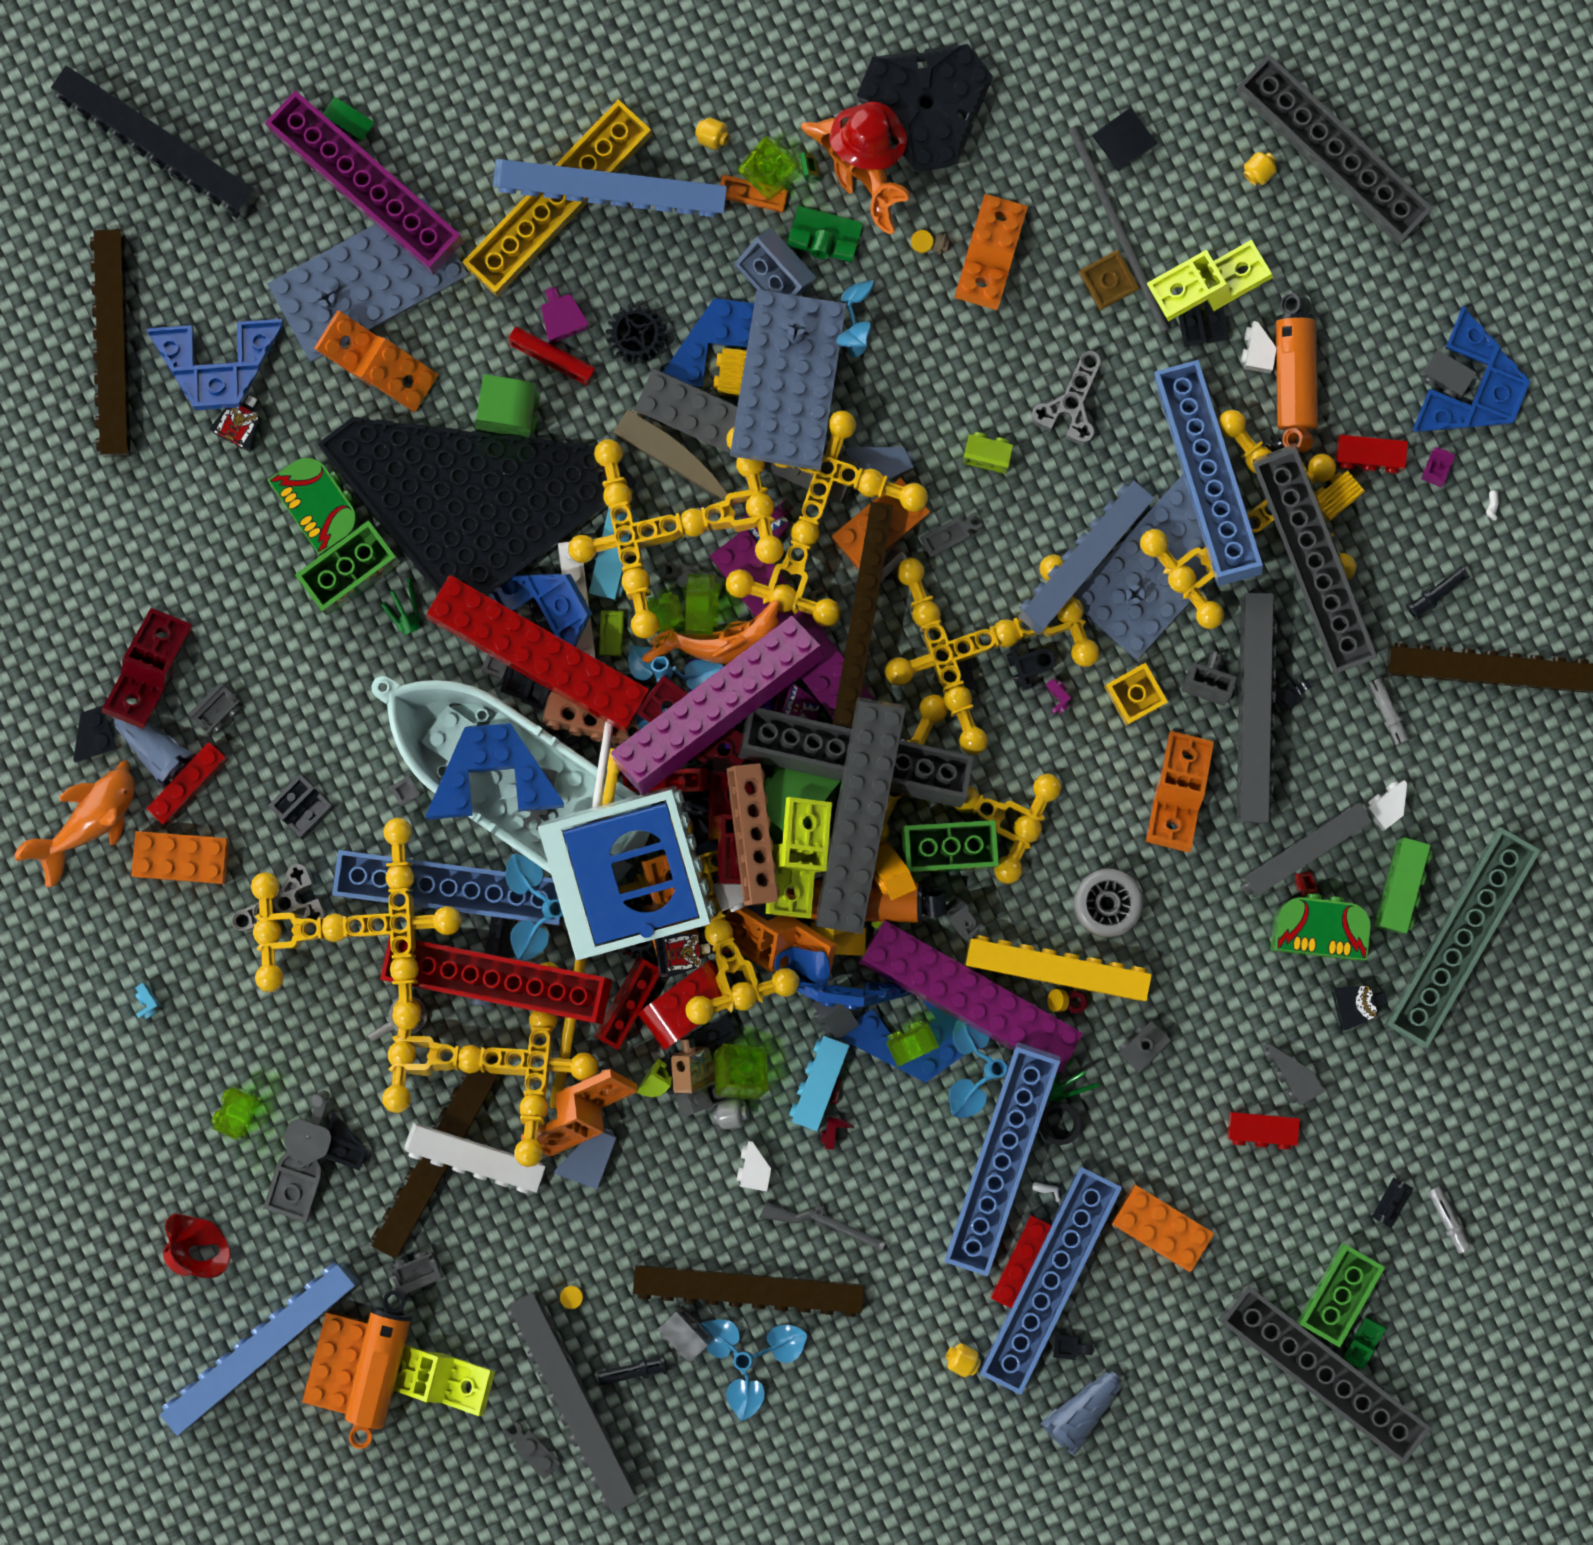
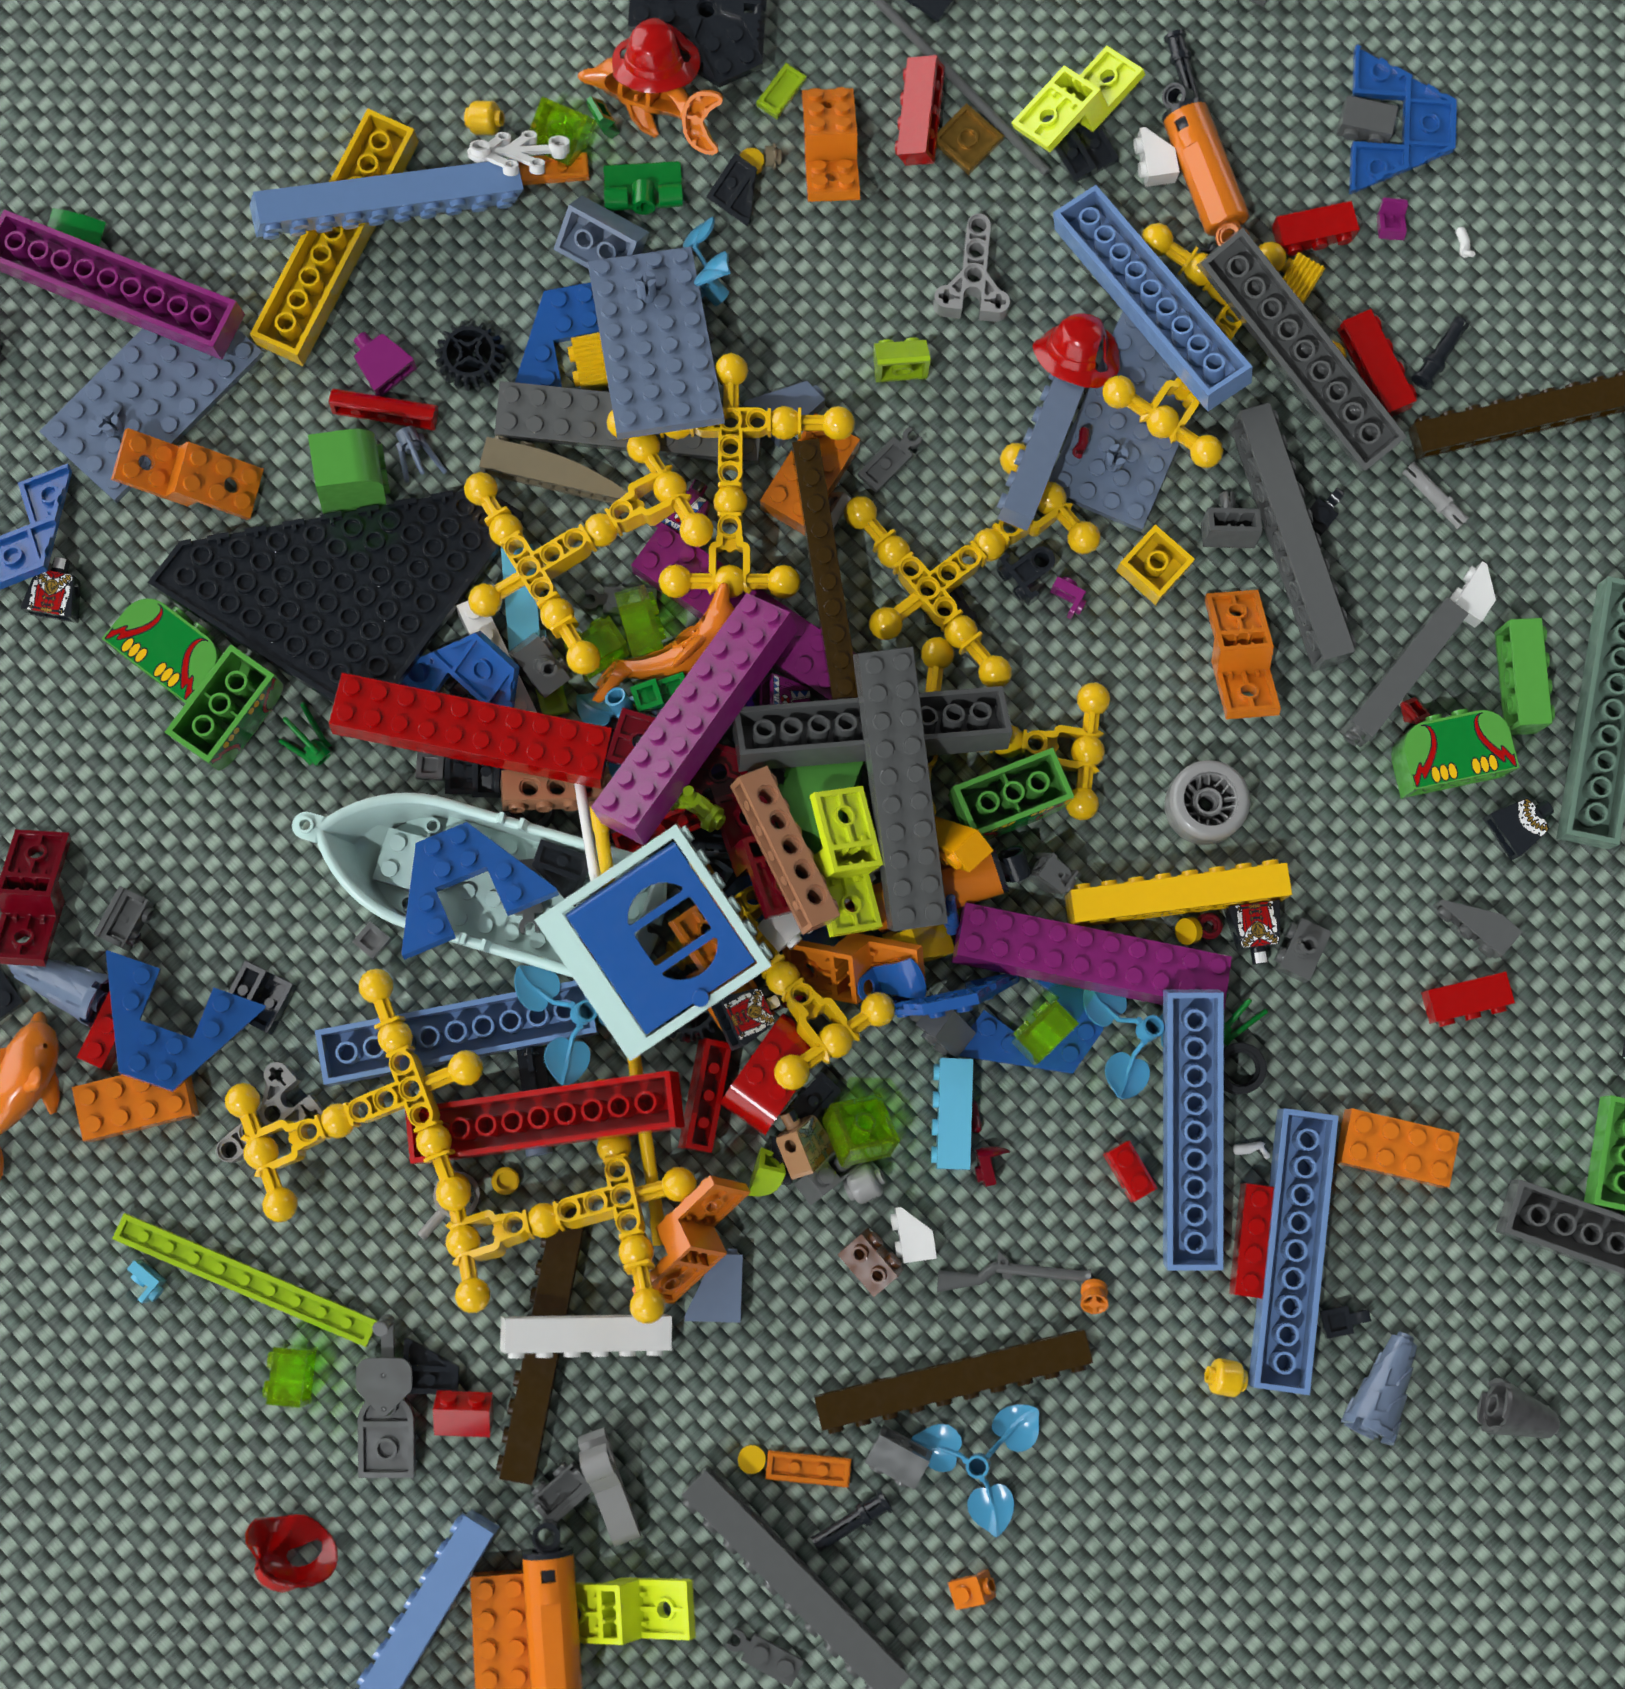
camera: 25 degrees left, 5 degrees down
none -> blue wing [106,950,266,1092]
none -> lime plate [112,1213,378,1347]
none -> sand blue plant [396,426,447,483]
none -> red brick [433,1390,494,1437]
none -> white plant [467,130,570,176]
none -> yellow tile [491,1167,520,1195]
none -> dark grey brick [509,633,571,698]
none -> black wing [531,839,588,907]
none -> light grey beam [578,1427,641,1547]
none -> green slope [630,672,685,713]
none -> lime piece [670,786,726,833]
none -> black wing [706,153,757,227]
none -> lime tile [756,63,807,120]
none -> orange tile [765,1450,851,1488]
none -> brick [838,1228,904,1297]
none -> brick [895,55,945,166]
none -> blue animal [944,894,960,935]
none -> orange bracket [948,1569,996,1610]
none -> red piece [1033,313,1120,388]
none -> dark red piece [1072,427,1090,459]
none -> orange wheel [1080,1279,1109,1314]
none -> red brick [1102,1140,1158,1202]
none -> black pin [1163,29,1200,97]
none -> torso [1224,900,1280,965]
none -> red brick [1337,309,1417,417]
none -> flat silver cone [1477,1378,1560,1439]

